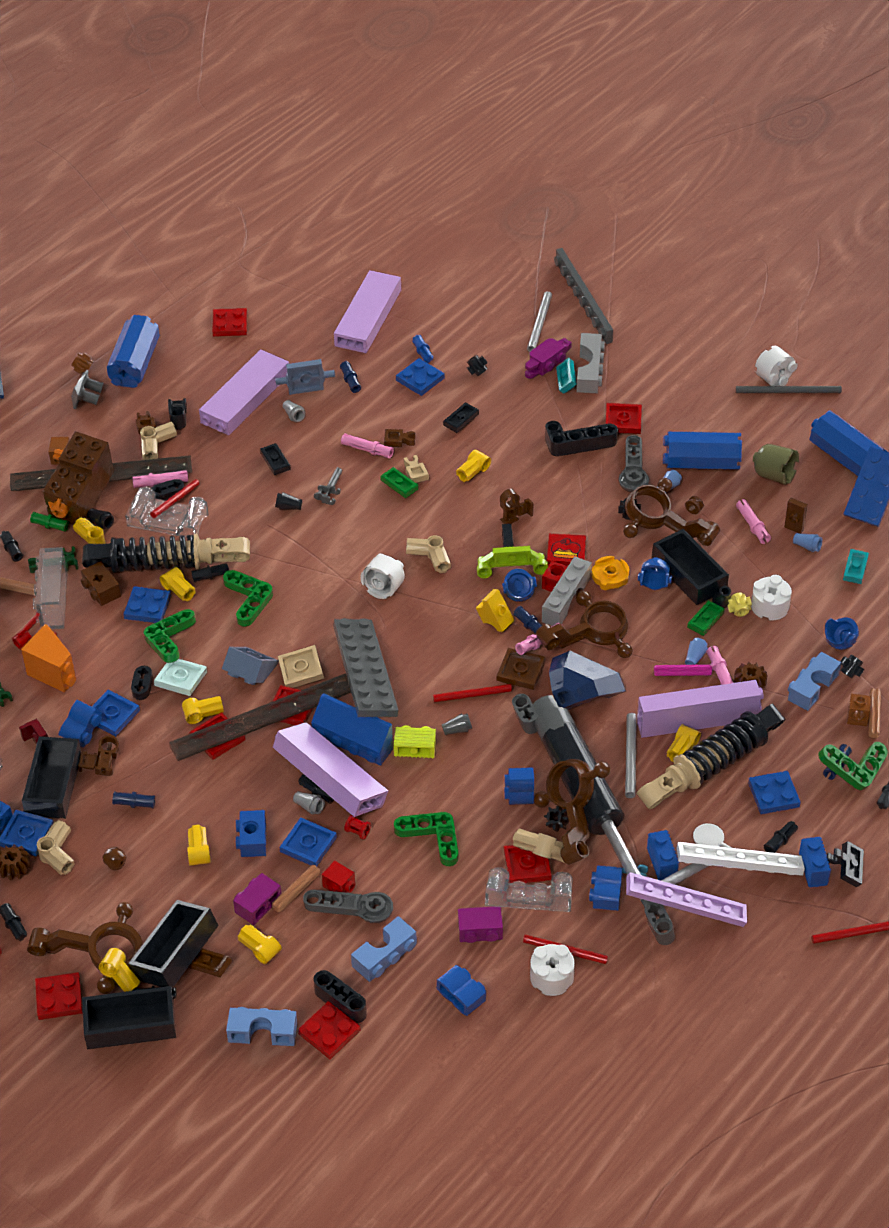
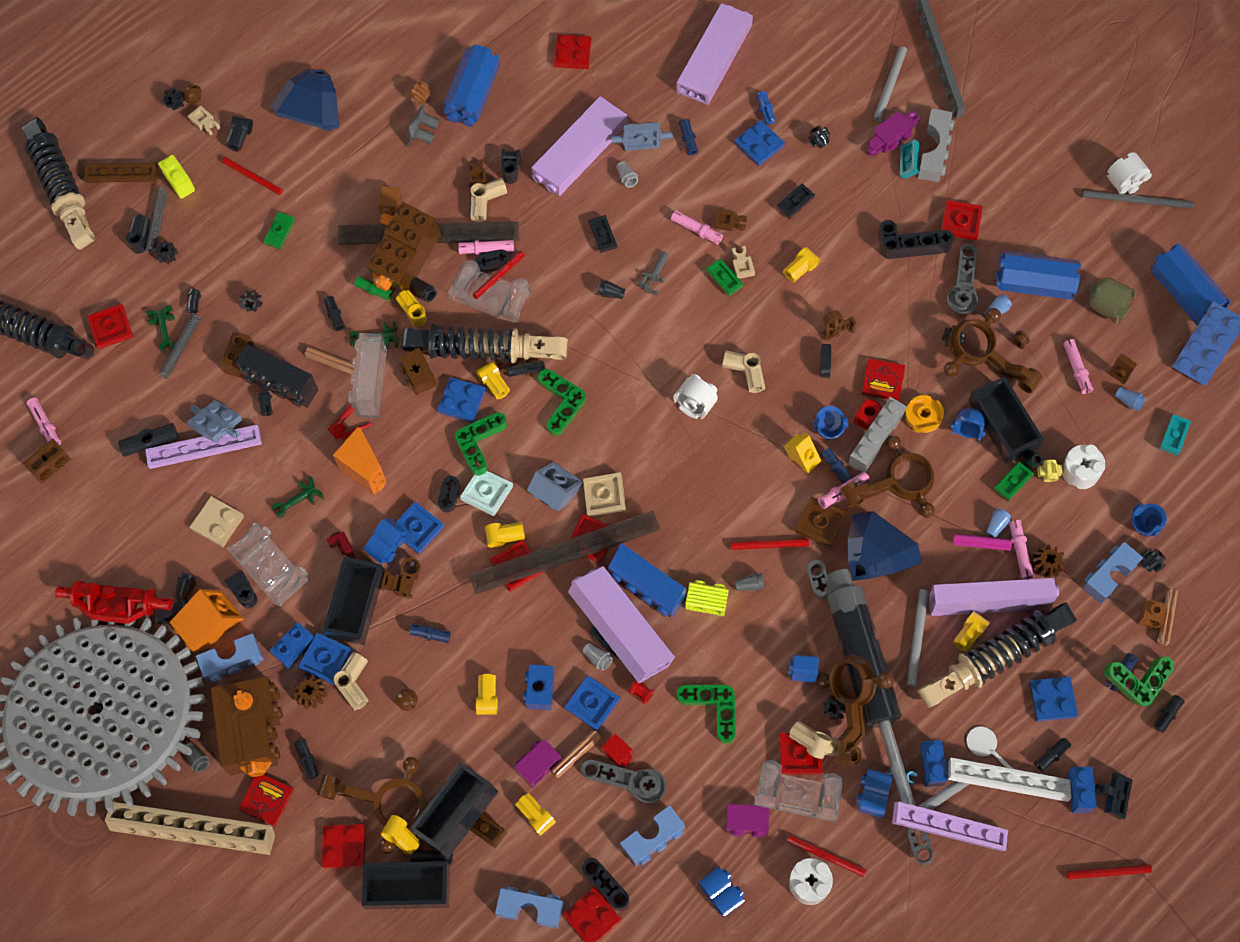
camera: 10 degrees right, 20 degrees up
dark grey plate [333,618,399,717] -> none
lime plate [476,546,548,578] -> none

